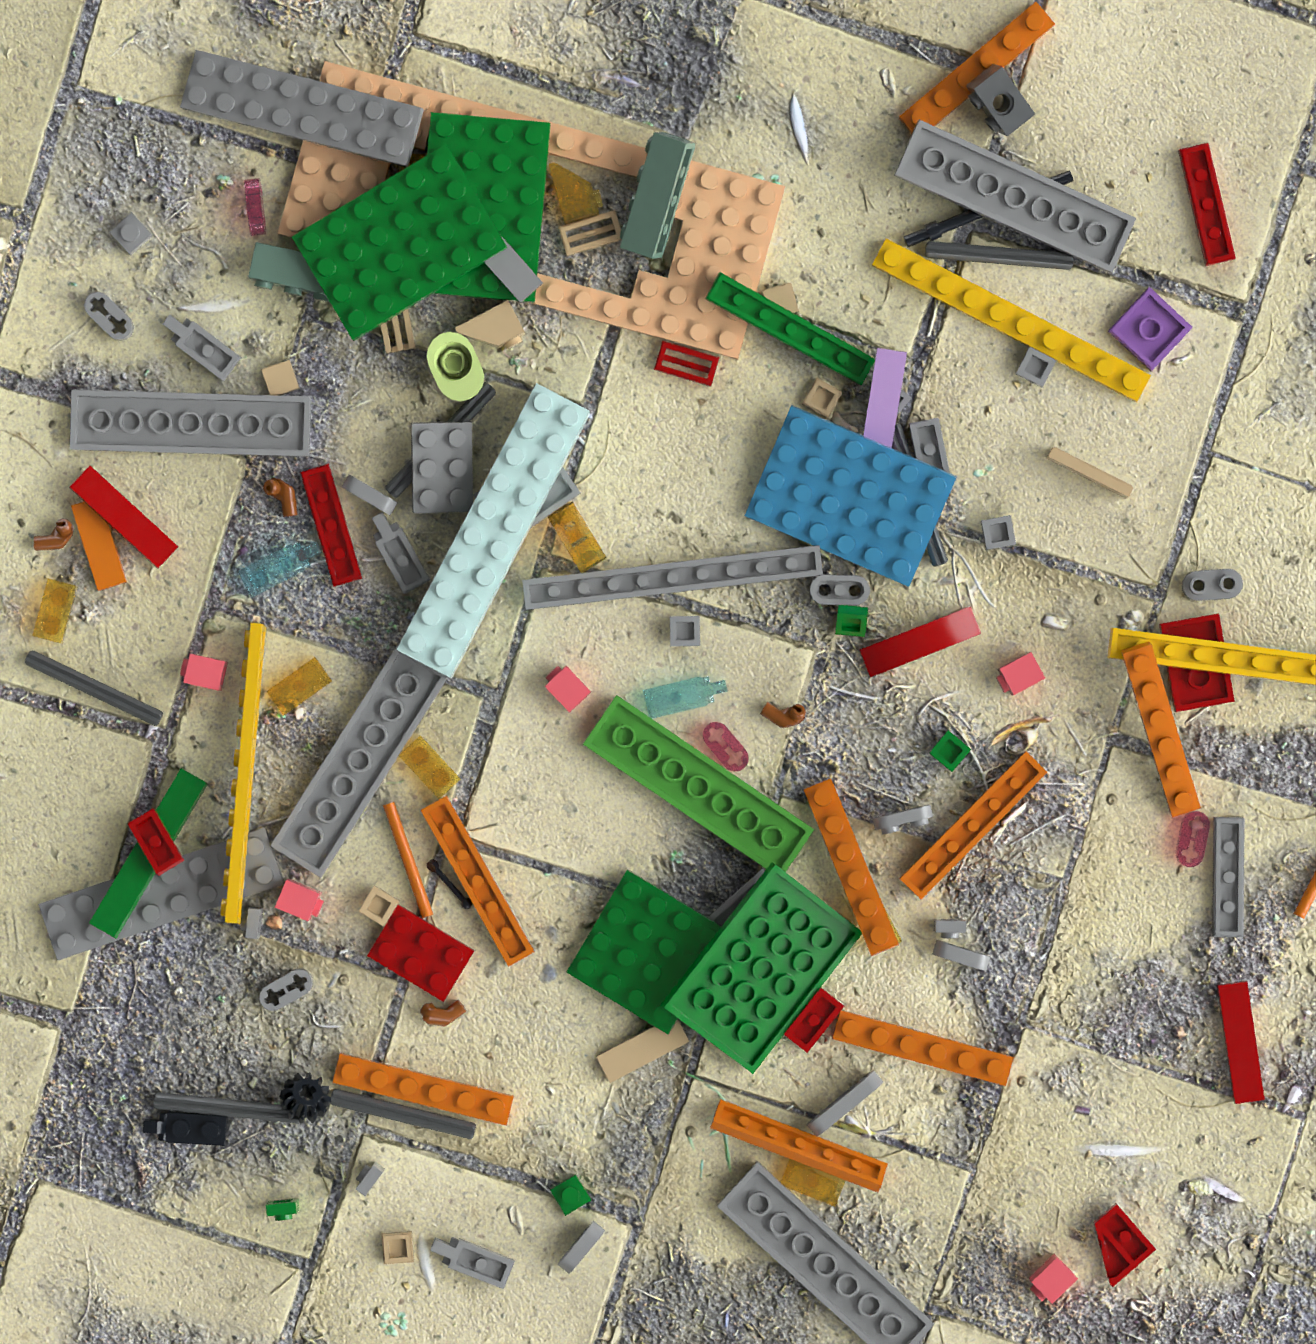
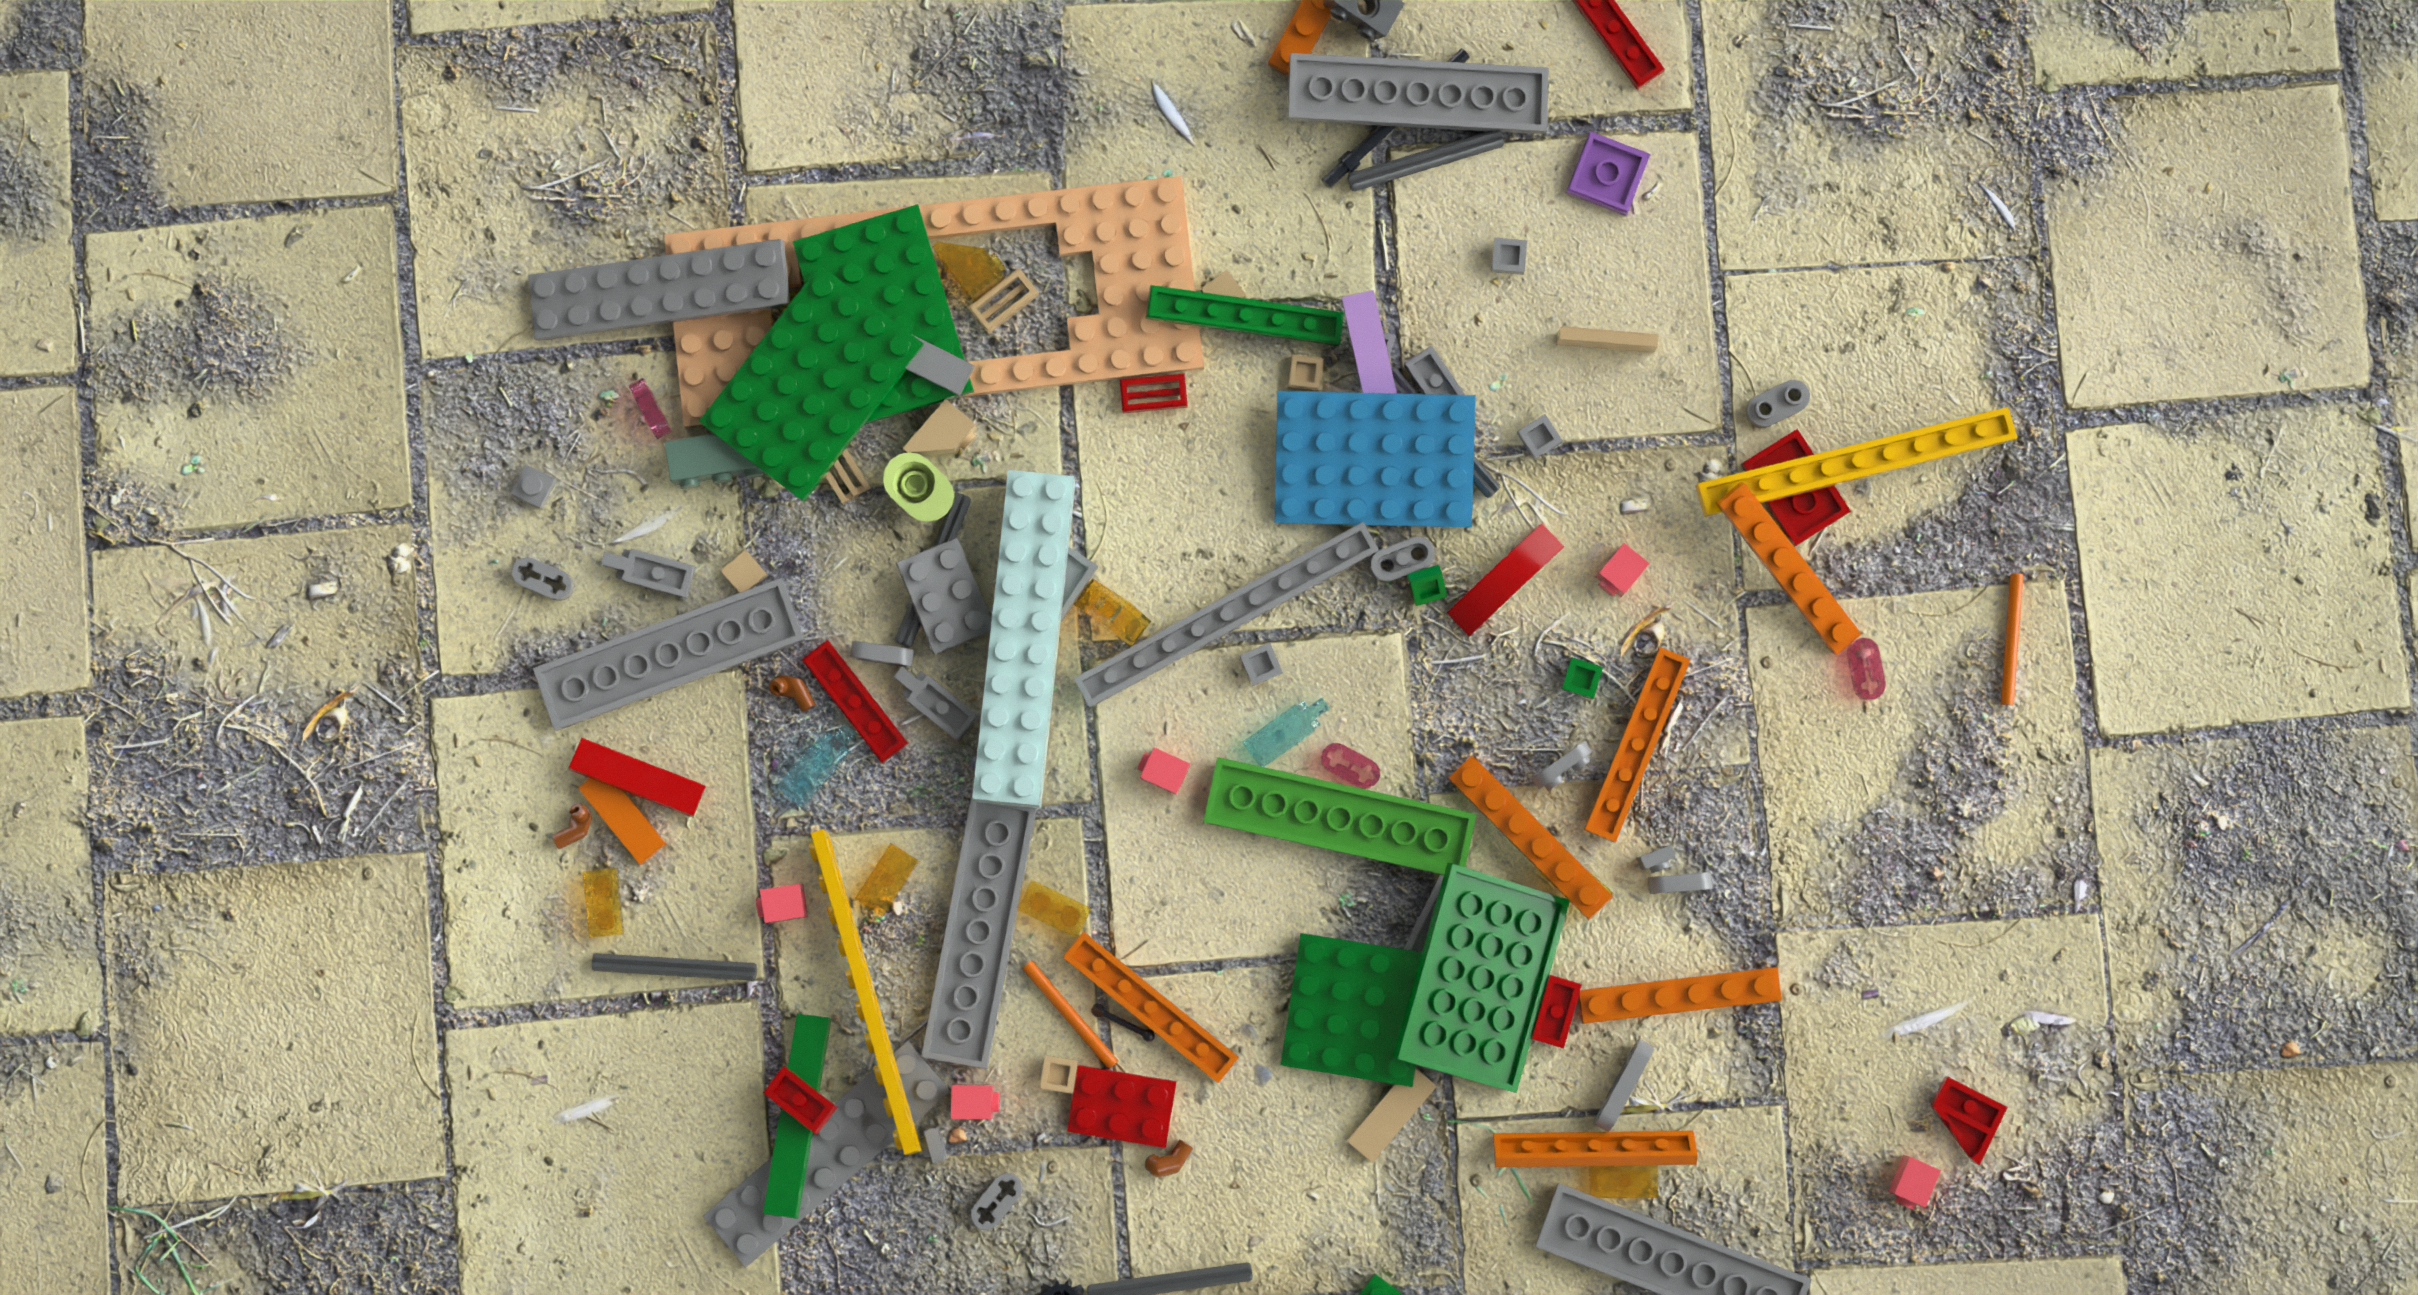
camera: 20 degrees left, 5 degrees down
orange plate [332,1053,514,1126] -> none
sand green brick [620,132,696,259] -> none
dark orange arm [760,702,806,728] -> none
yellow plate [872,238,1151,402] -> none
light grey tile [1212,817,1245,937] -> none
red tile [1217,981,1265,1104] -> none

